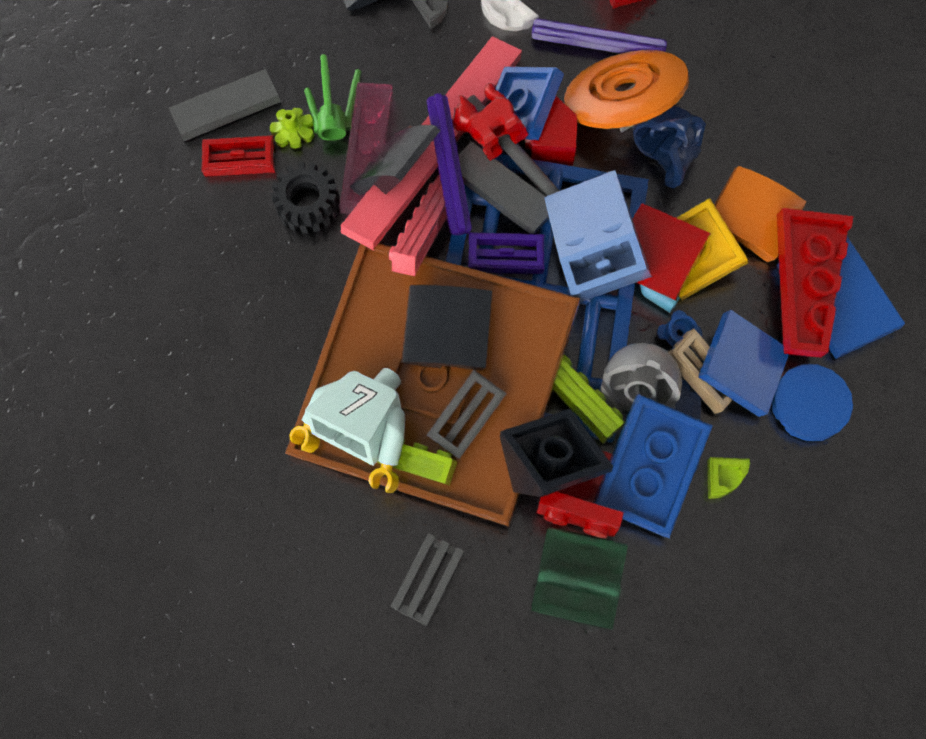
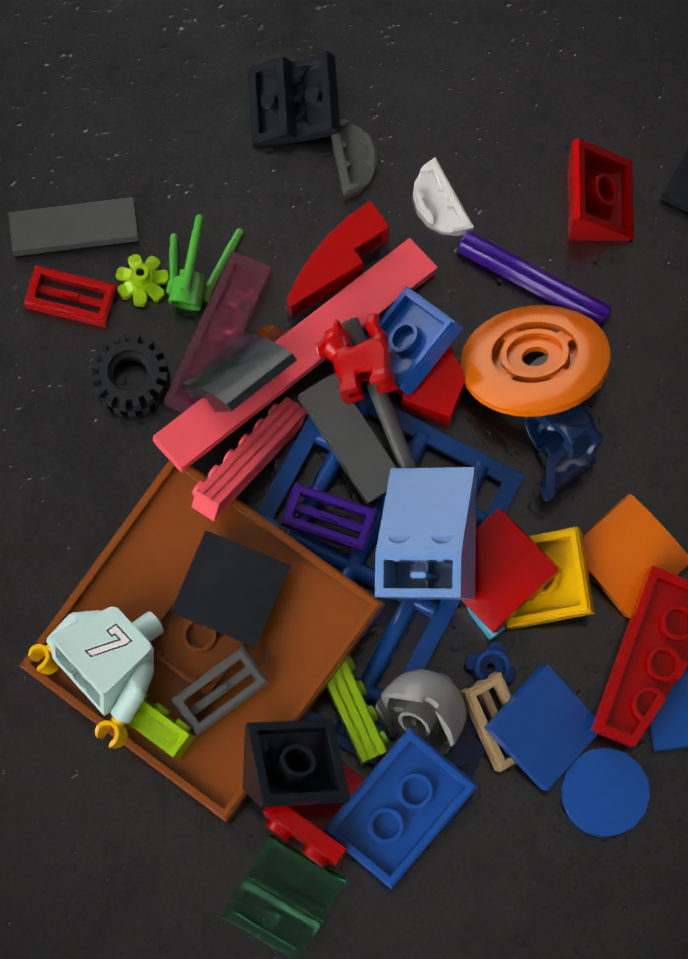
camera: 15 degrees right, 5 degrees up
dark grey tile [390,533,464,627] -> none
dark purple axle [426,93,472,236] -> none
lime tile [707,457,750,499] -> none
none -> red slope [287,200,389,319]

